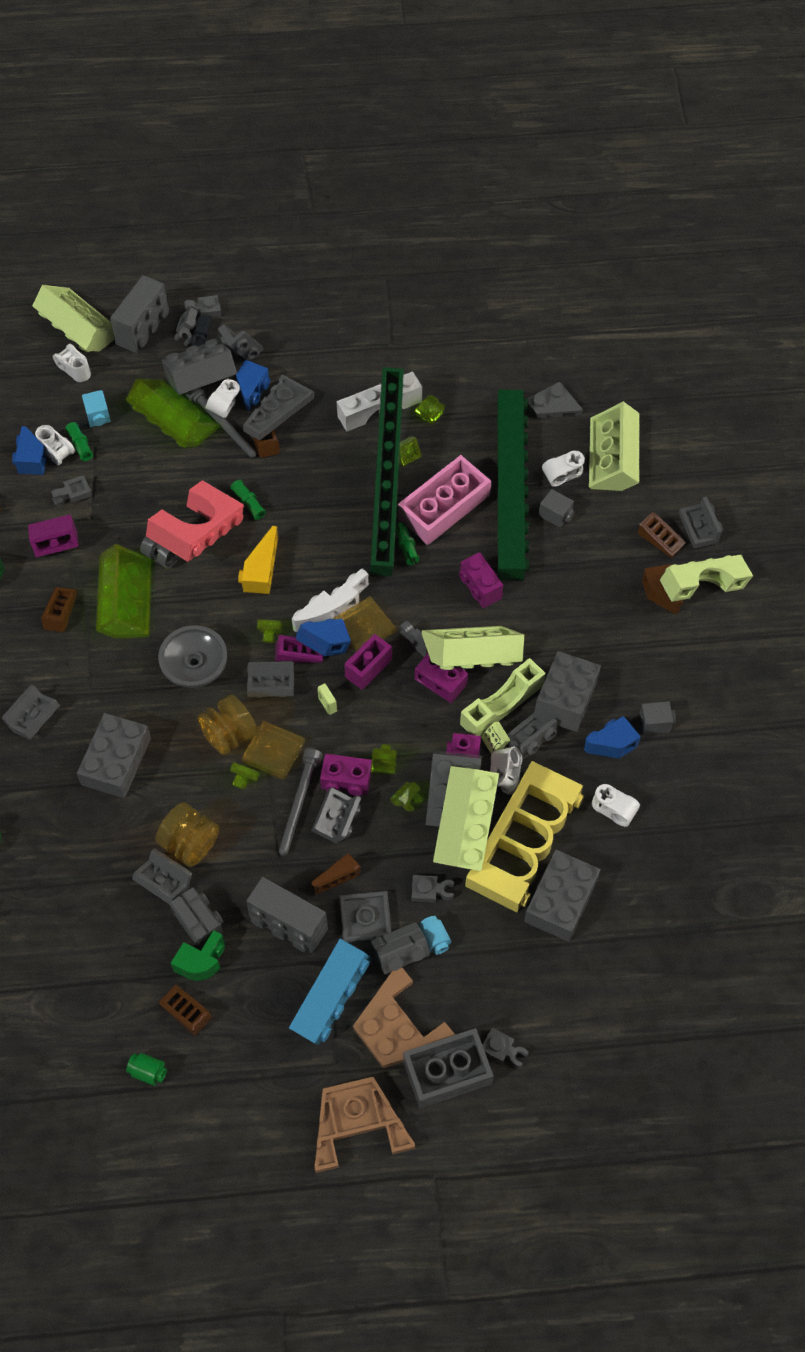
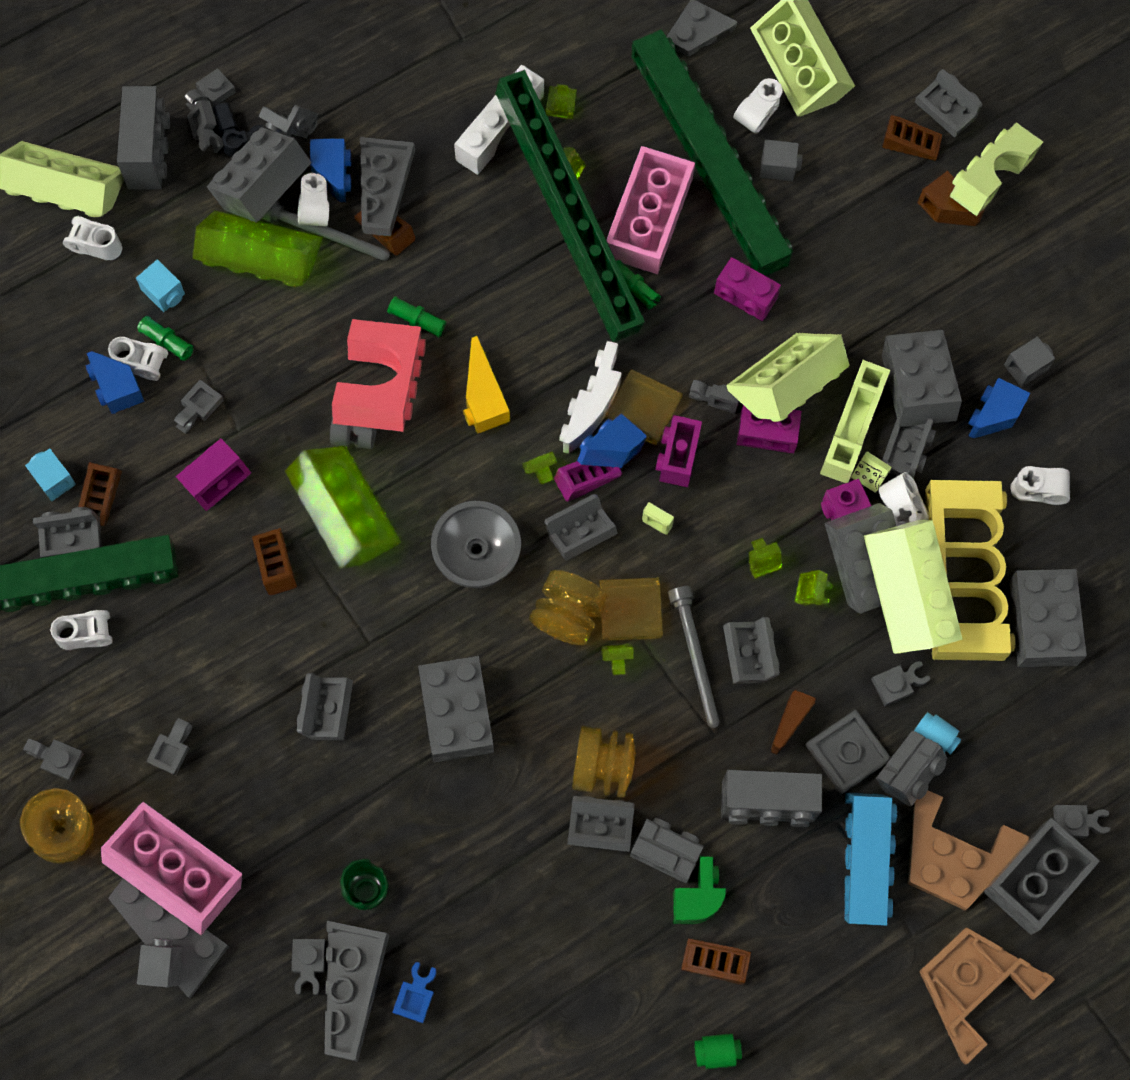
camera: 30 degrees left, 10 degrees up
magenta brick [320,754,372,796] -> none

